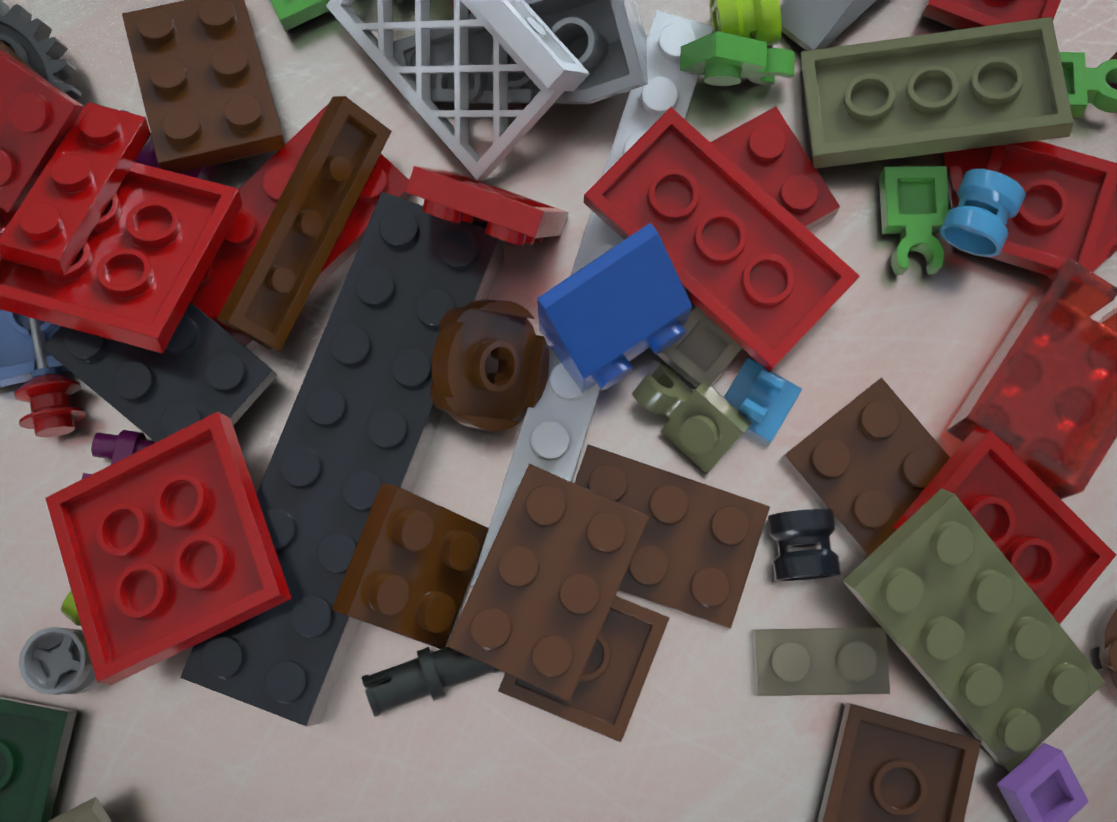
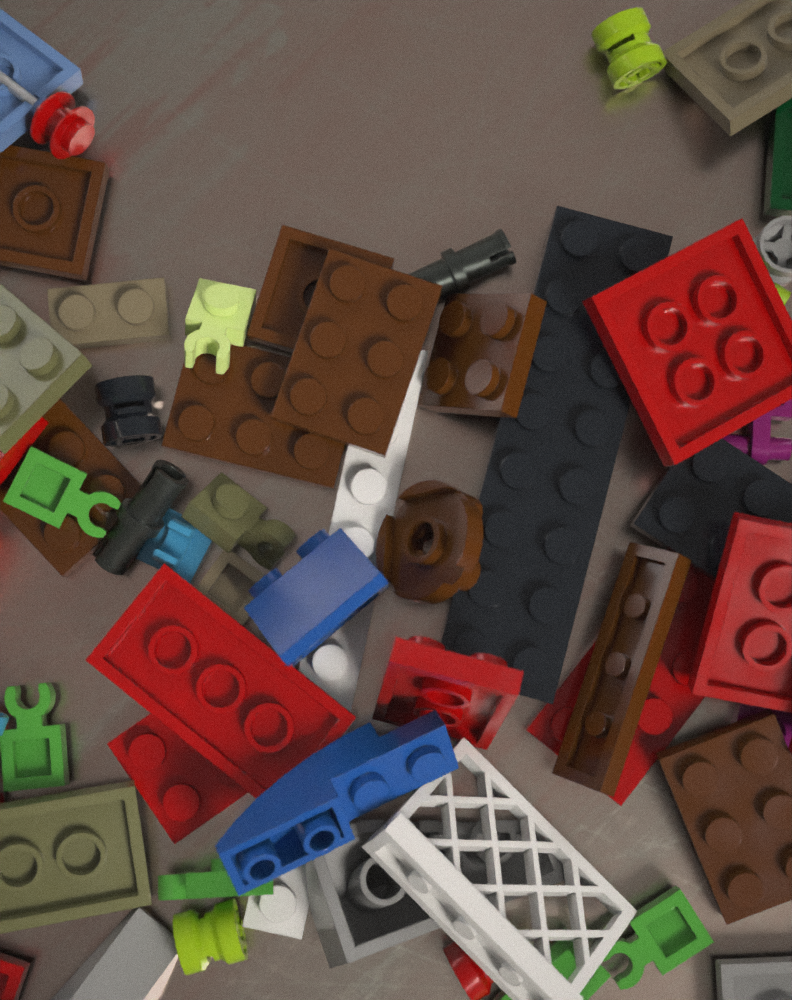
camera: 165 degrees right, 5 degrees up
none -> bright green plate [3,446,121,538]
none -> pearl dark grey pin [93,459,189,576]
none -> yellowish green plate [184,278,257,375]
none -> blue slope [215,710,459,896]

